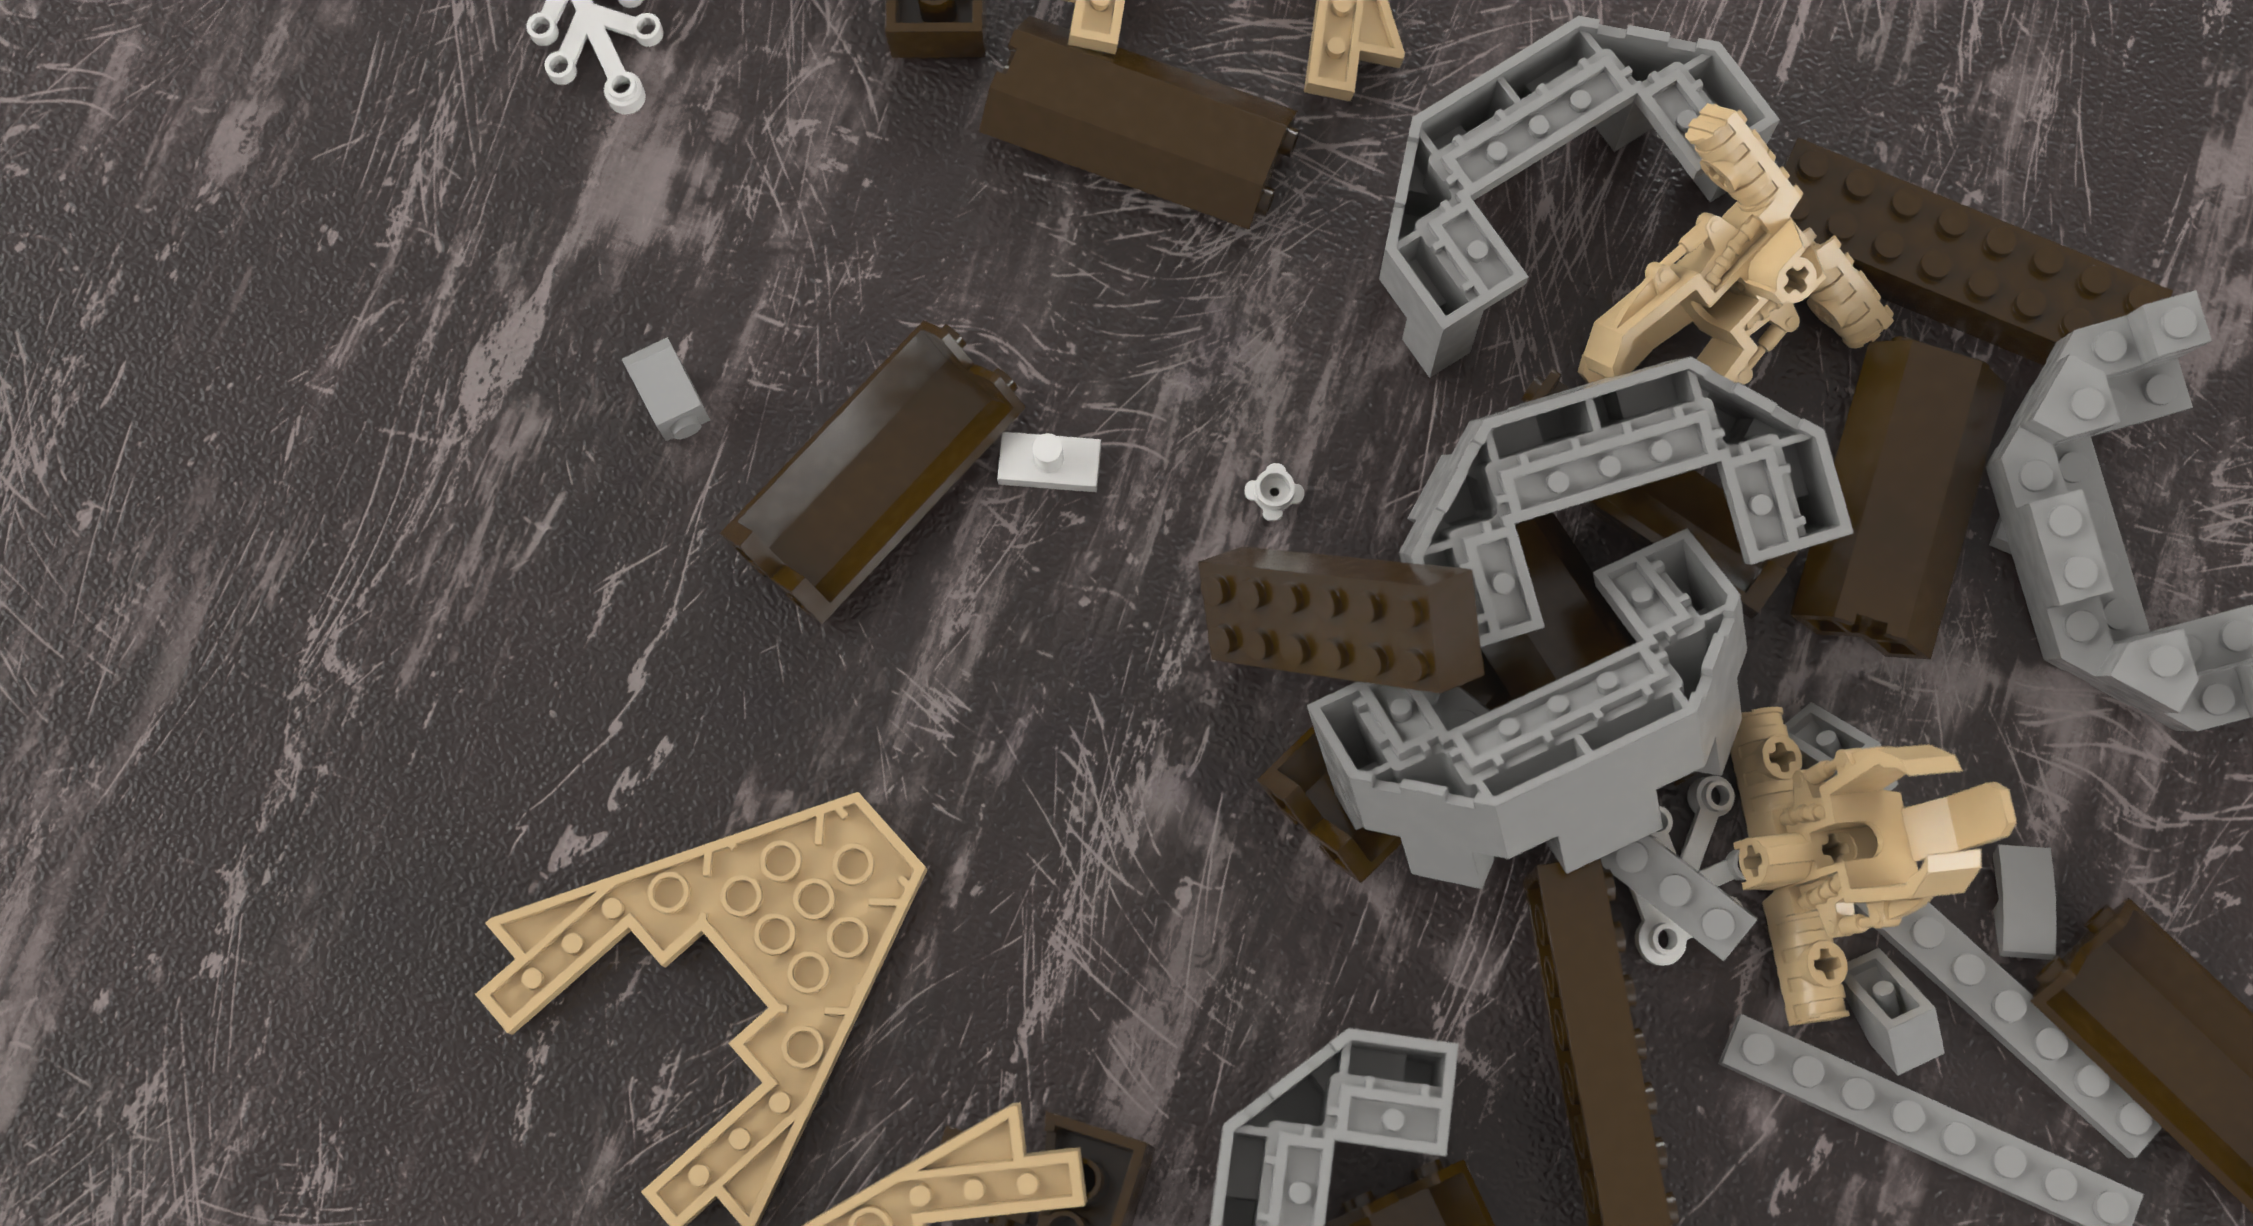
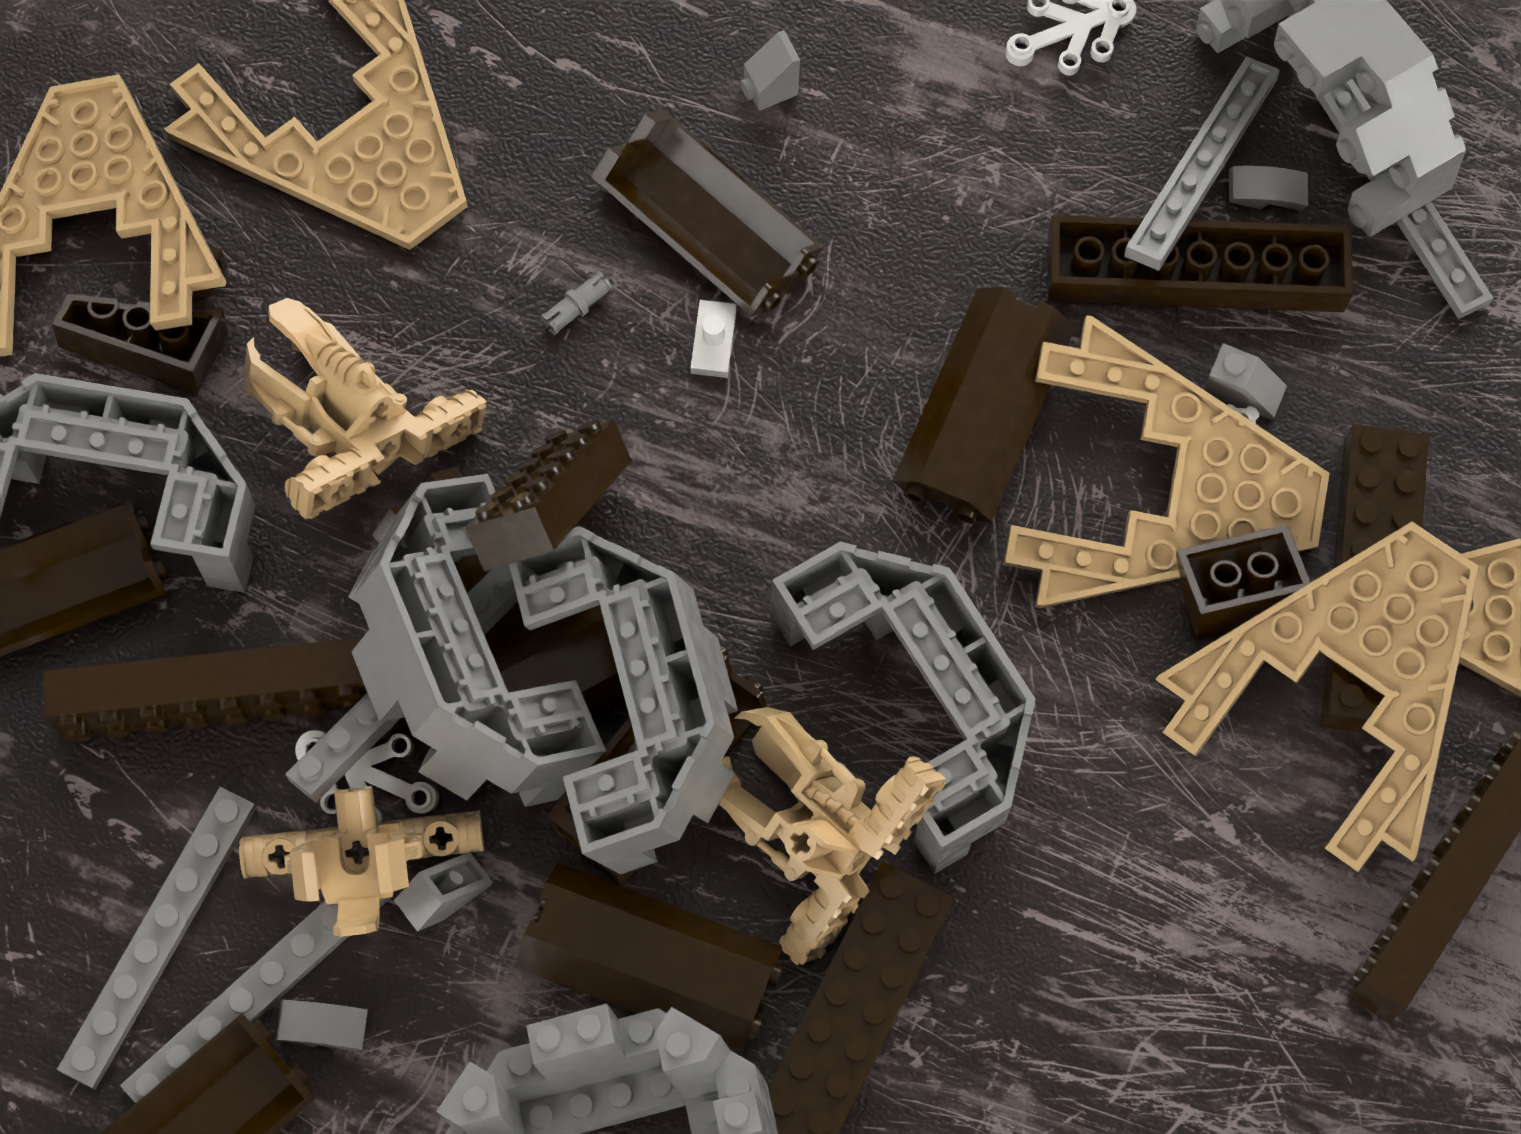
camera: 85 degrees right, 5 degrees down
white plate [1245,463,1304,522] -> none
light grey slope [1841,948,1945,1075] -> none
none -> tan piece [243,298,487,520]
none -> light grey pin [540,271,613,335]

